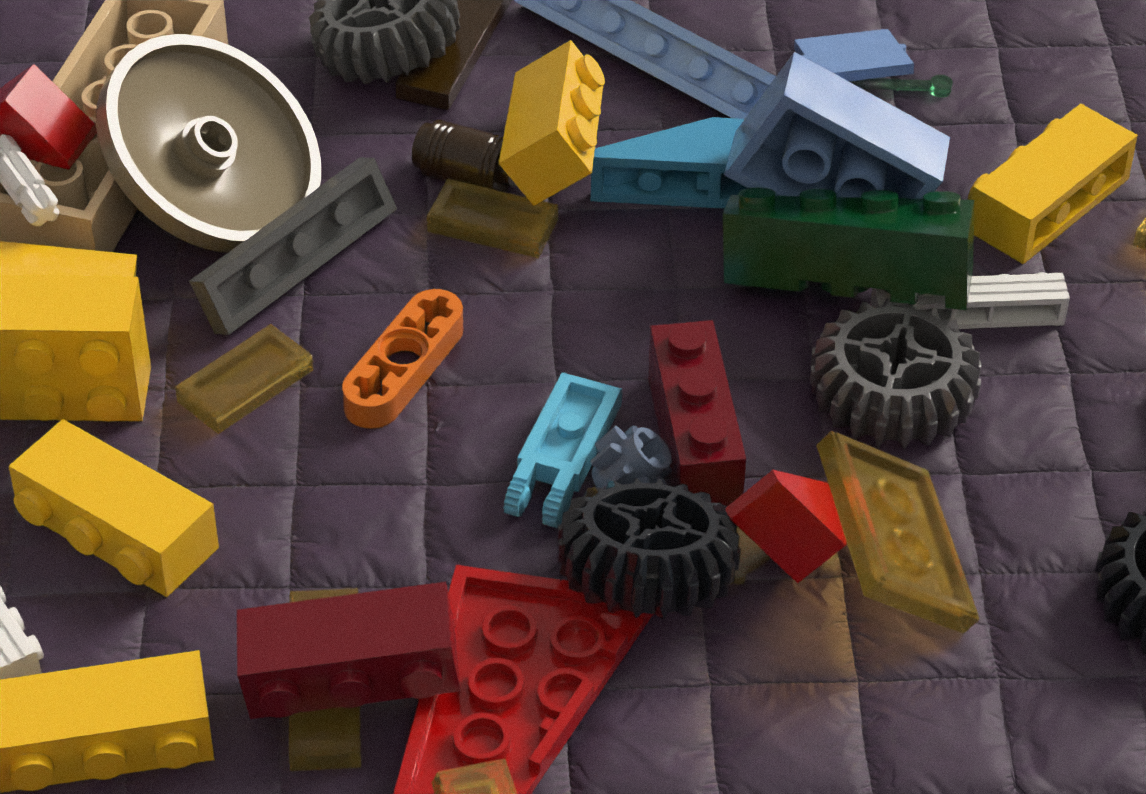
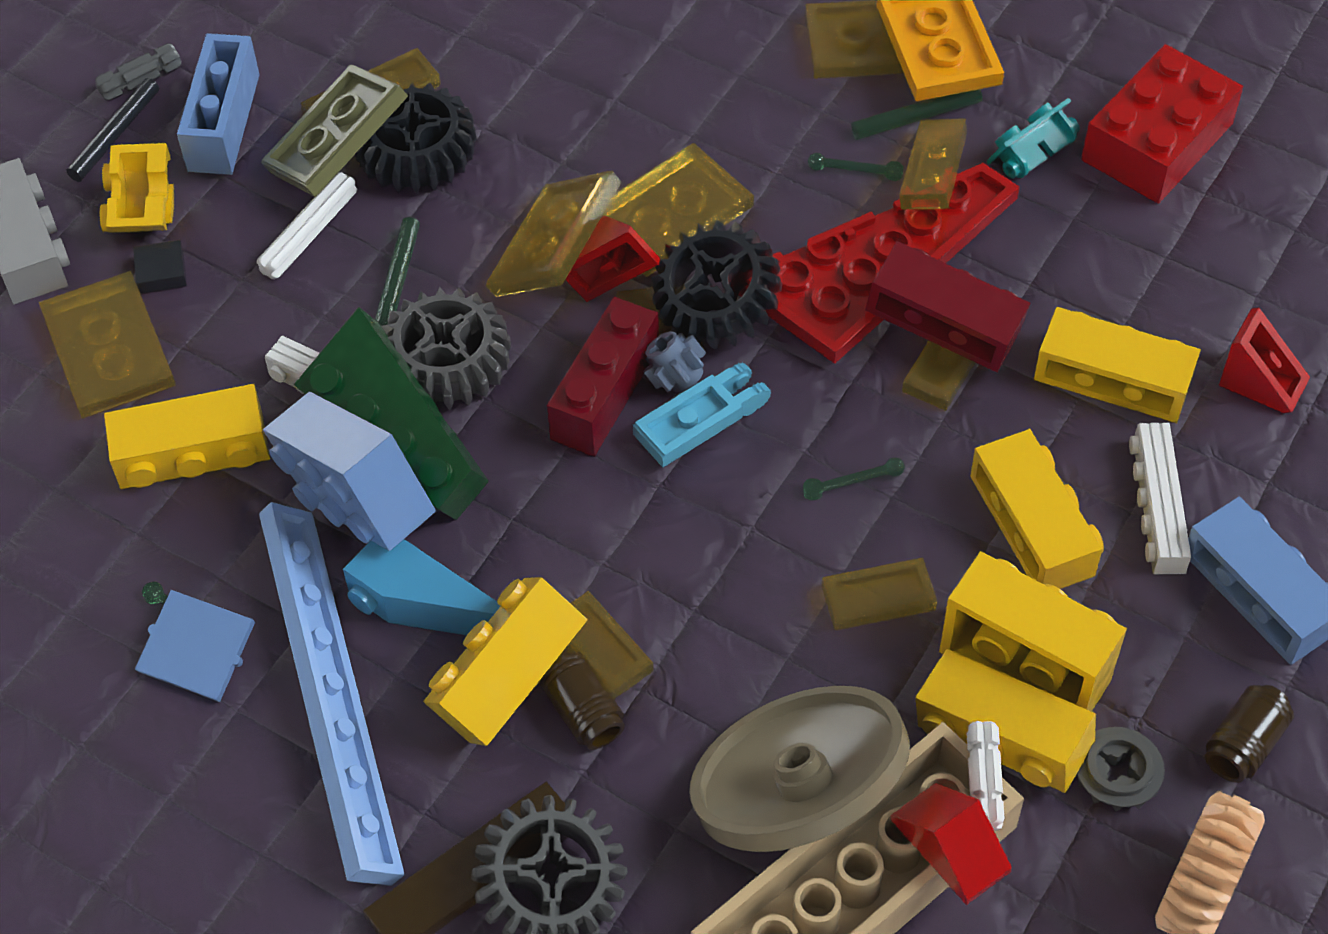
camera: 145 degrees left, 10 degrees up
dark grey plate [189,157,397,335] -> none
orange beam [342,289,463,429] -> none
none -> clear green bar [375,217,420,326]
none -> clear yellow tile [587,143,754,277]
none -> clear green hinge [803,457,905,501]

